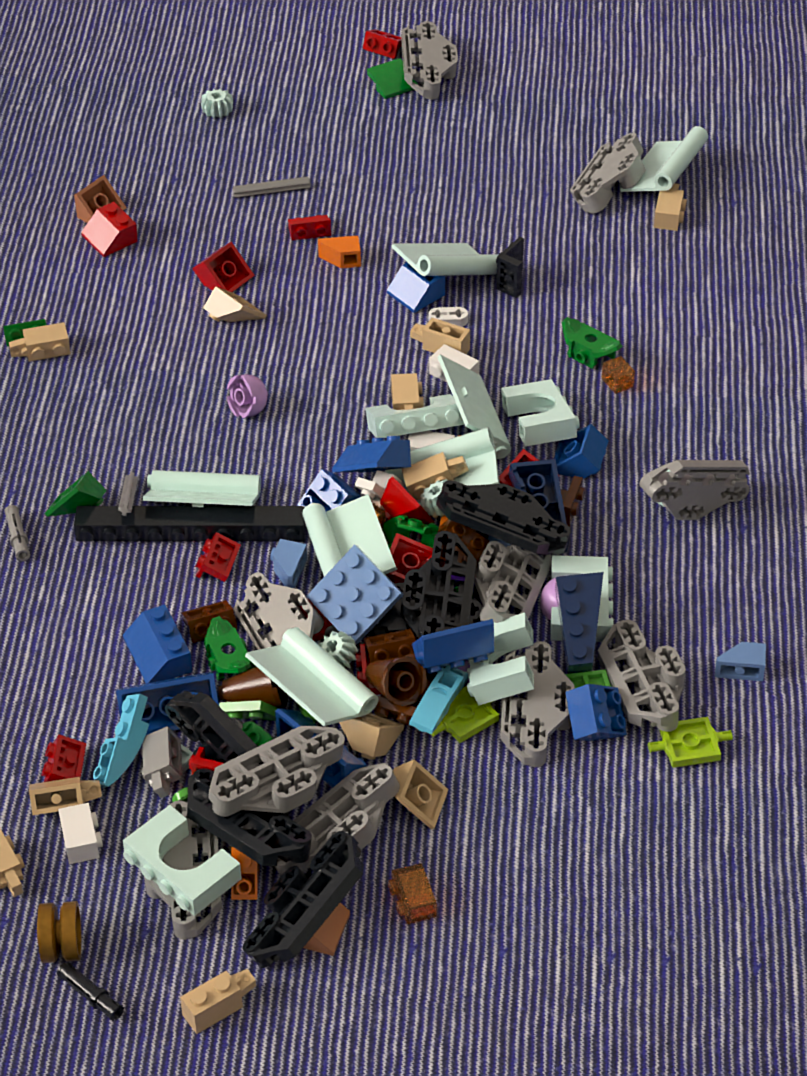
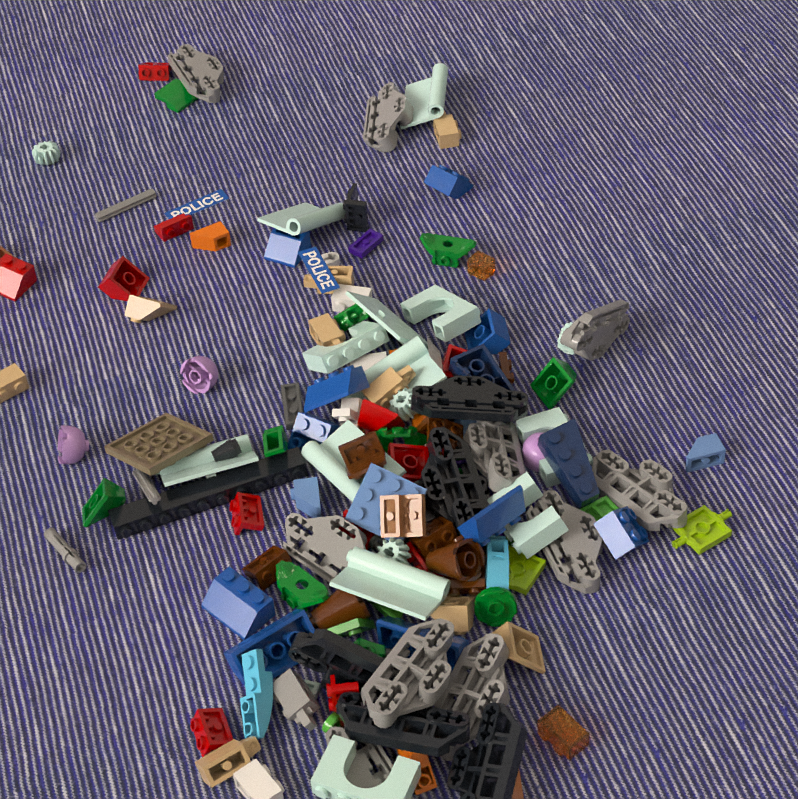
camera: 20 degrees left, 0 degrees up
none -> lavender cylinder [58,425,89,464]
none -> dark tan plate [104,413,214,476]
none -> blue sticker [164,189,229,219]
none -> black cone [211,438,242,462]
none -> green slope [263,425,288,458]
none -> dark grey tile [280,382,303,430]
none -> blue sticker [298,246,340,294]
none -> green hips [333,303,370,332]
none -> reddish brown bracket [338,430,387,480]
none -> dark purple plate [348,229,384,259]
none -> slope [380,494,426,538]
none -> blue slope [424,164,474,199]
none -> white sticker [427,338,443,371]
none -> green tile [474,587,517,627]
none -> green slope [530,357,577,409]

